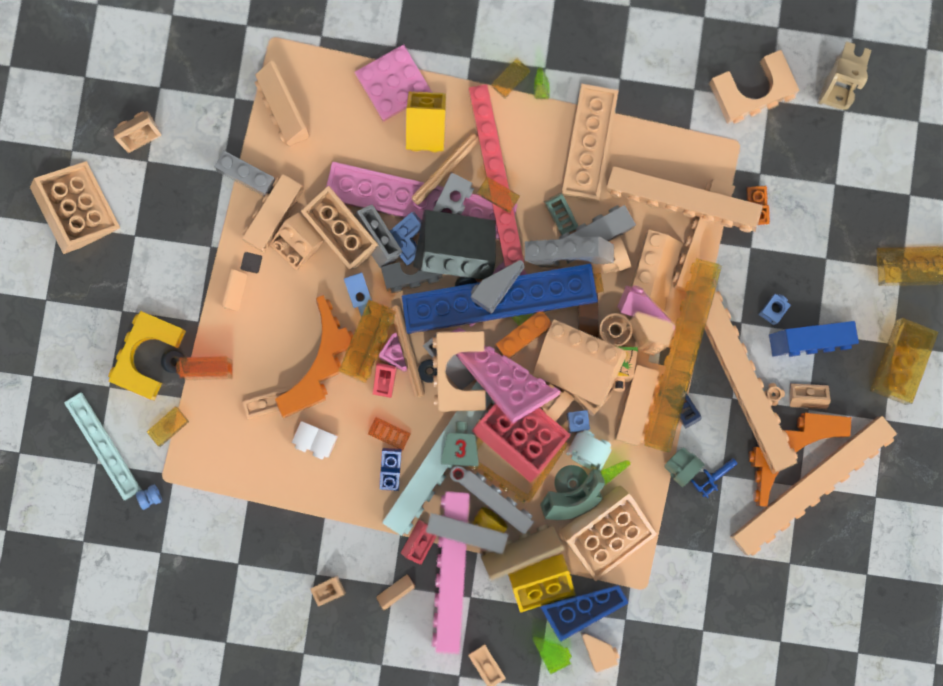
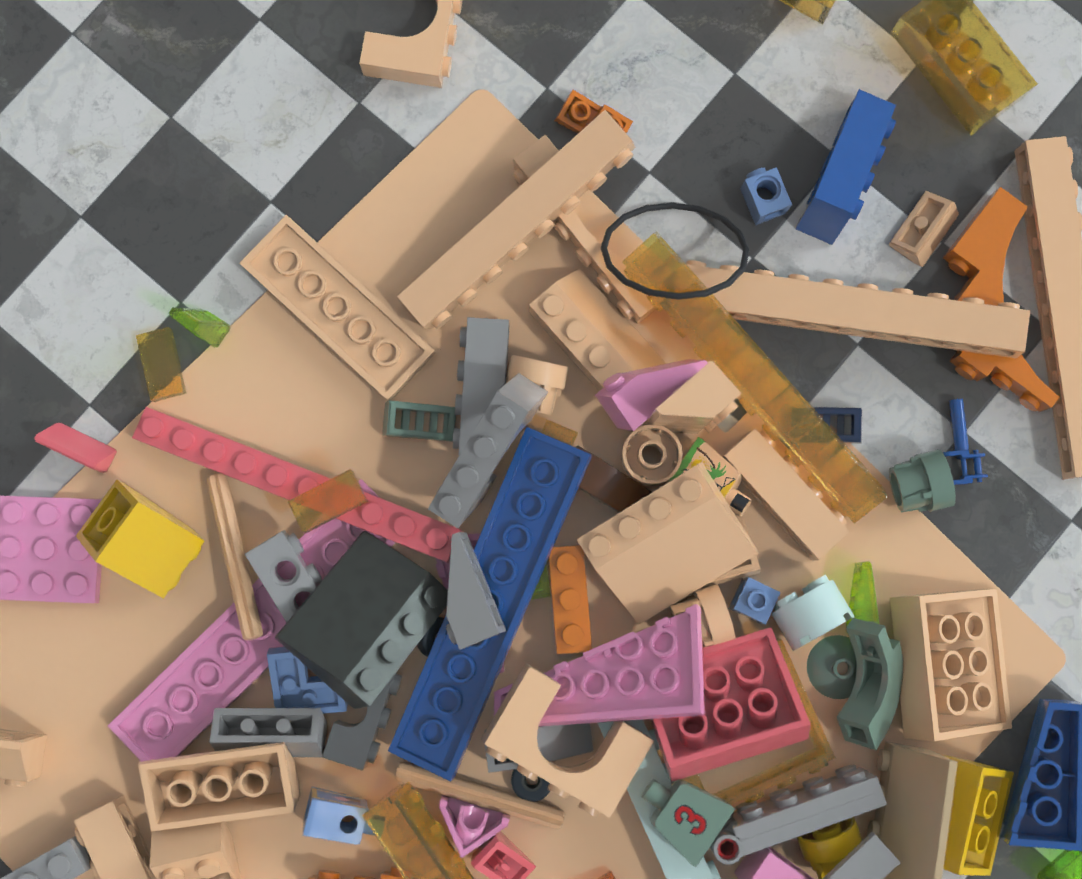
camera: 50 degrees left, 0 degrees up
light nougat plate [764,383,785,406] -> none
none -> coral slope [34,423,117,473]
none -> black piece [601,202,750,300]

